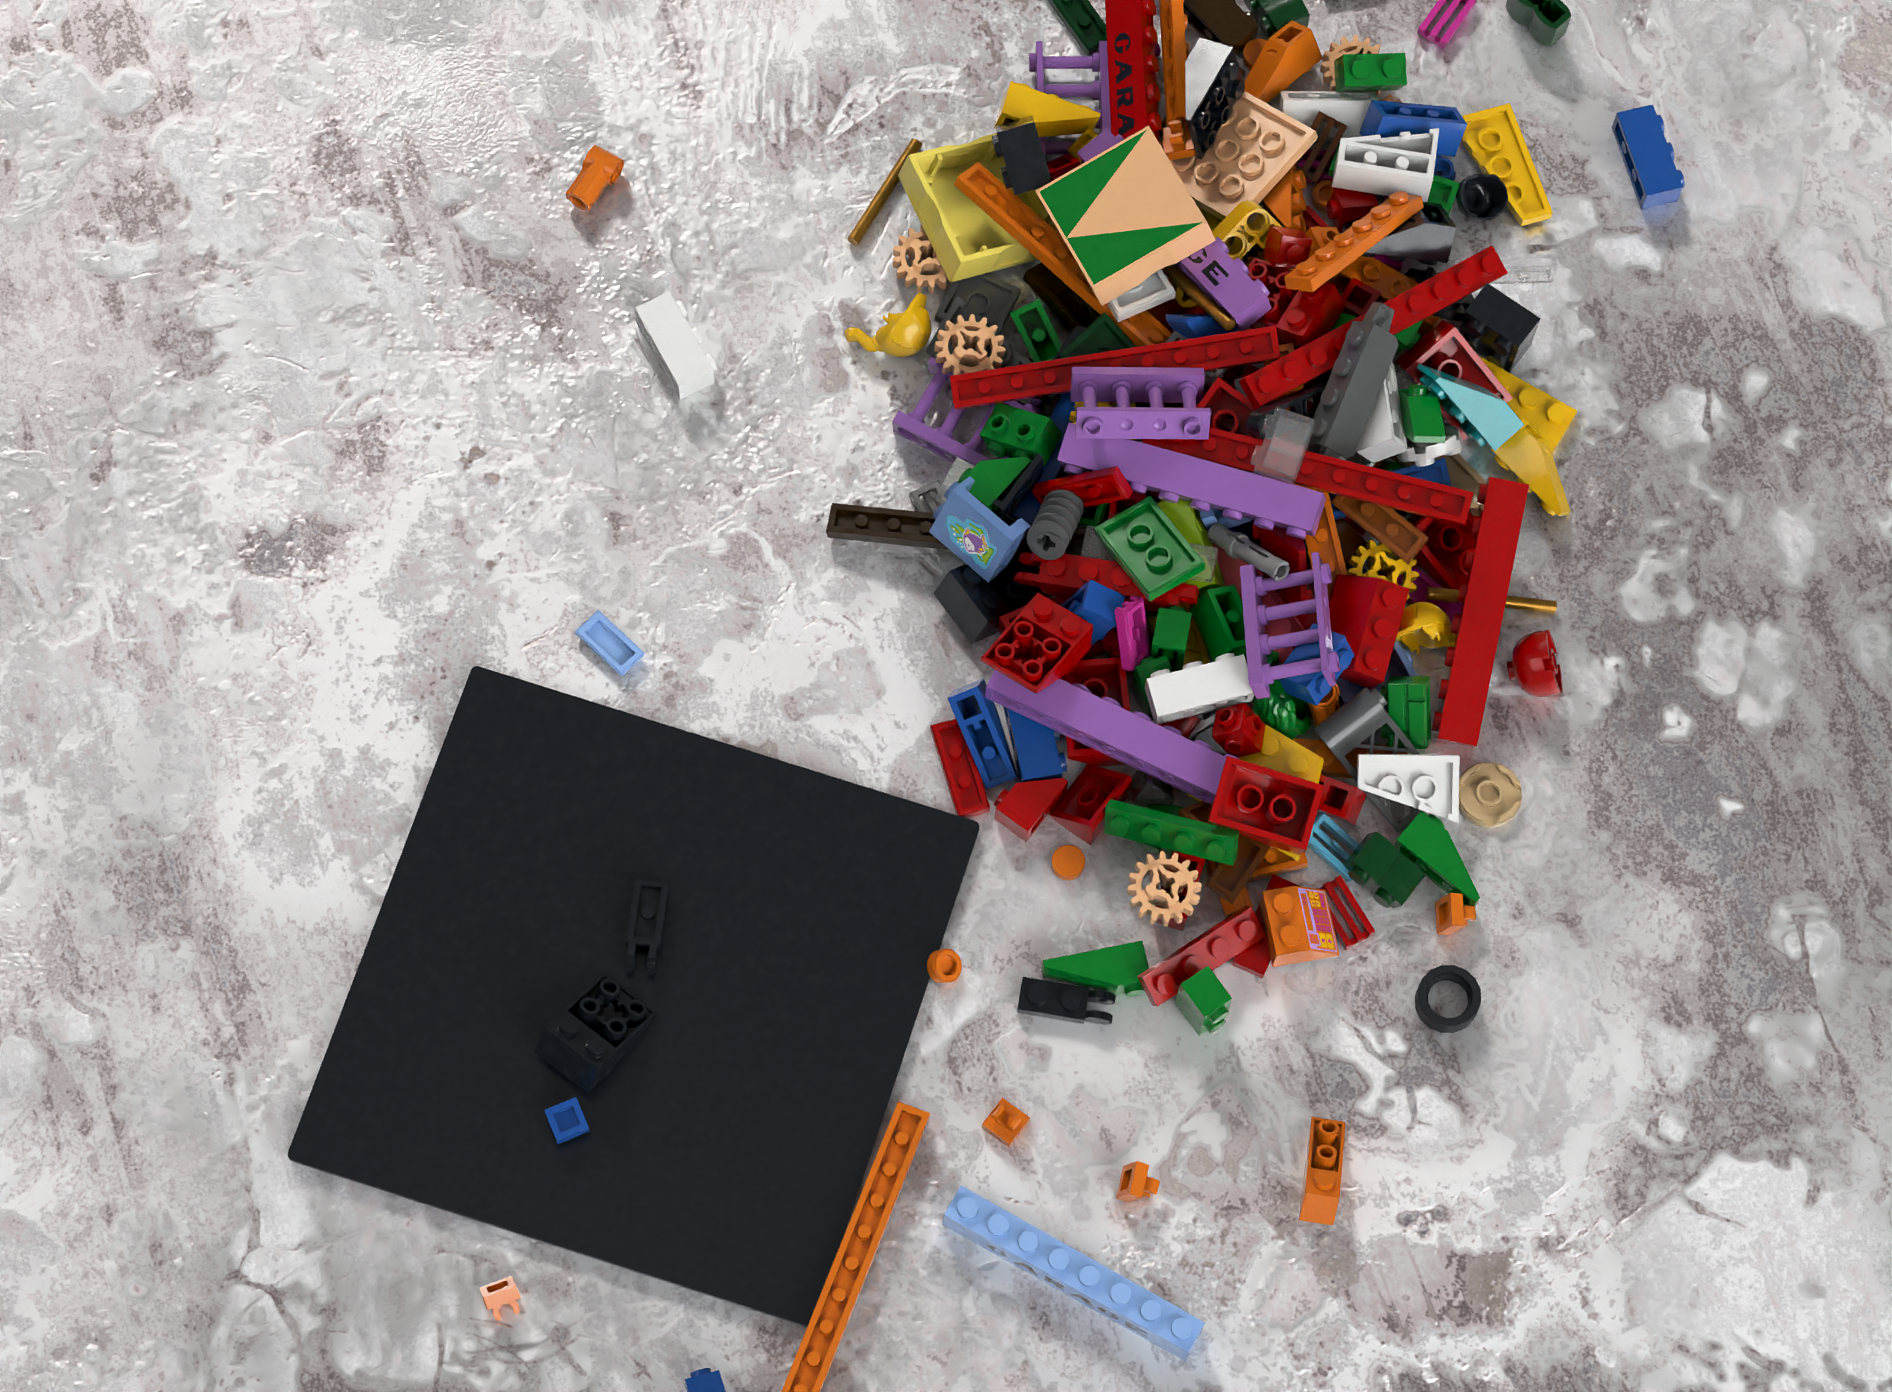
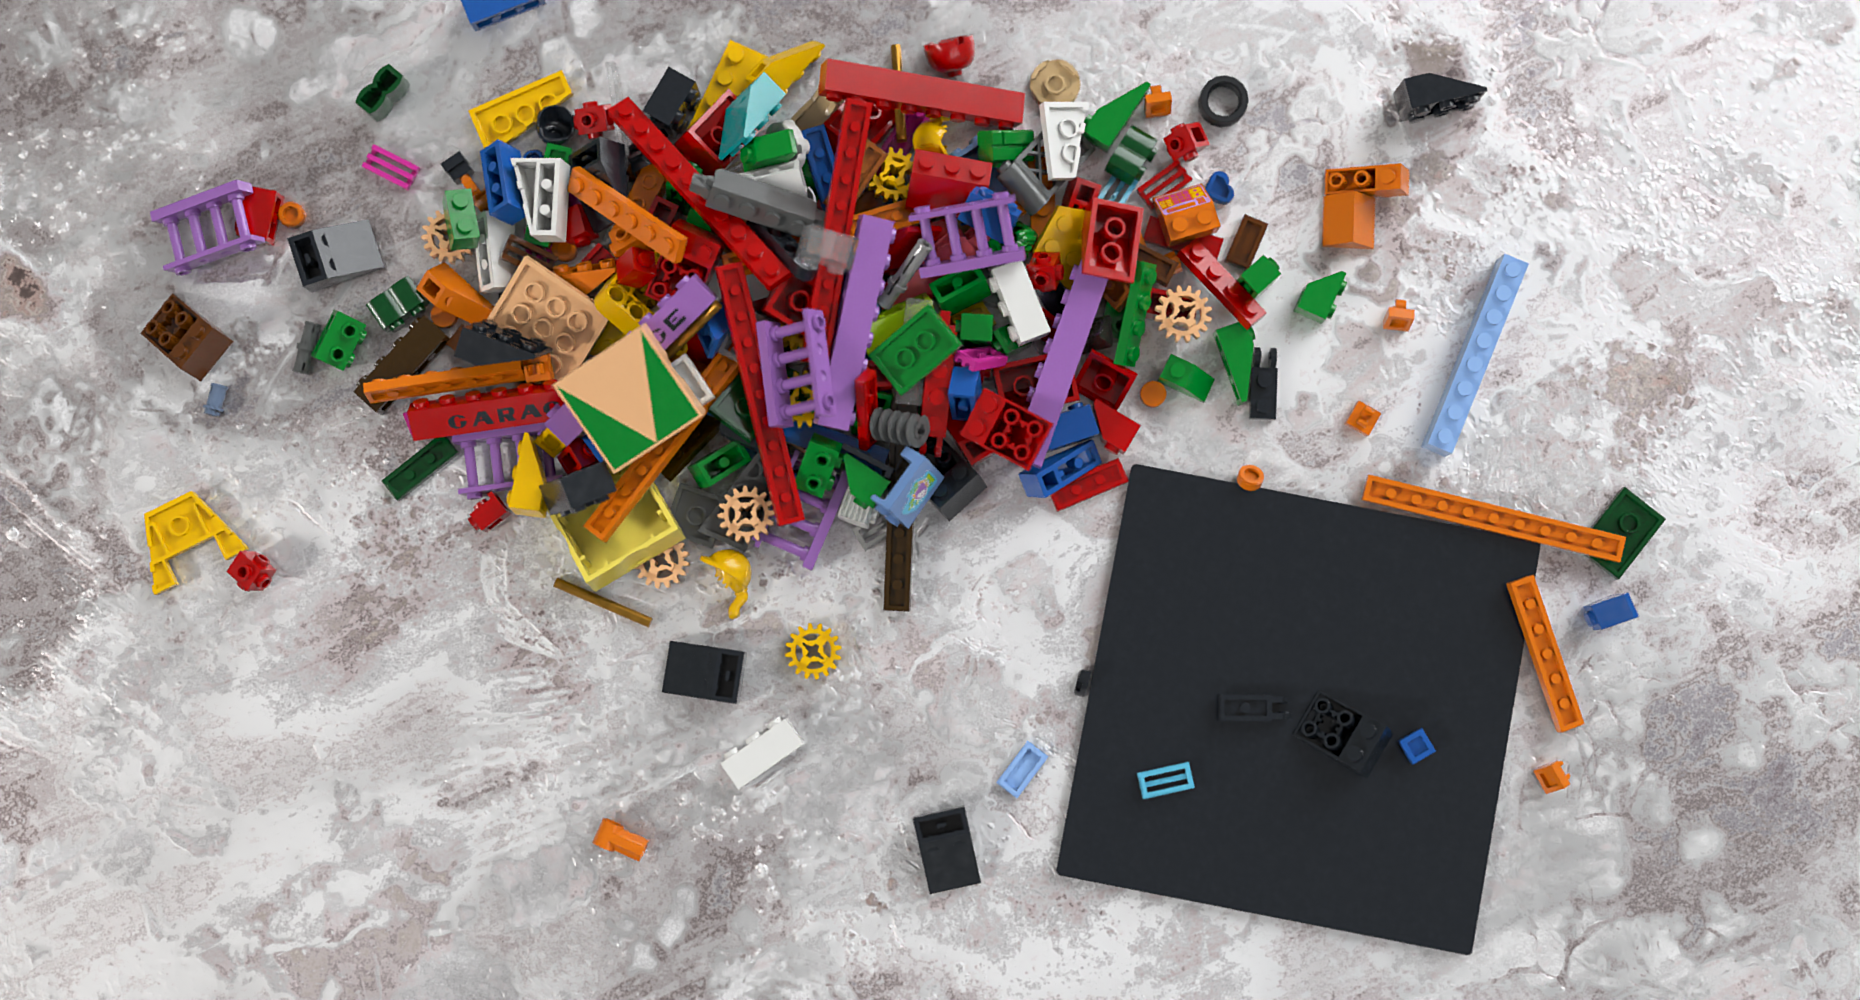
camera: 90 degrees left, 15 degrees up
none -> black piece [441,151,481,197]
none -> red brick [468,491,512,533]
none -> red brick [573,101,617,139]
none -> black slope [662,641,747,704]
none -> yellow gear [785,623,842,680]
none -> black slope [913,805,981,894]
none -> black tile [1074,669,1091,697]
none -> medium azure tile [1137,762,1195,799]
none -> green slope [1157,354,1215,403]
none -> red brick [1163,122,1210,163]
none -> blue tile [1205,171,1234,205]
none -> reddish brown tile [1224,214,1268,271]
none -> green slope [1293,271,1347,324]
none -> orange slope [1322,191,1375,249]
none -> black slope [1393,73,1488,123]
none -> orange plate [1506,575,1585,733]

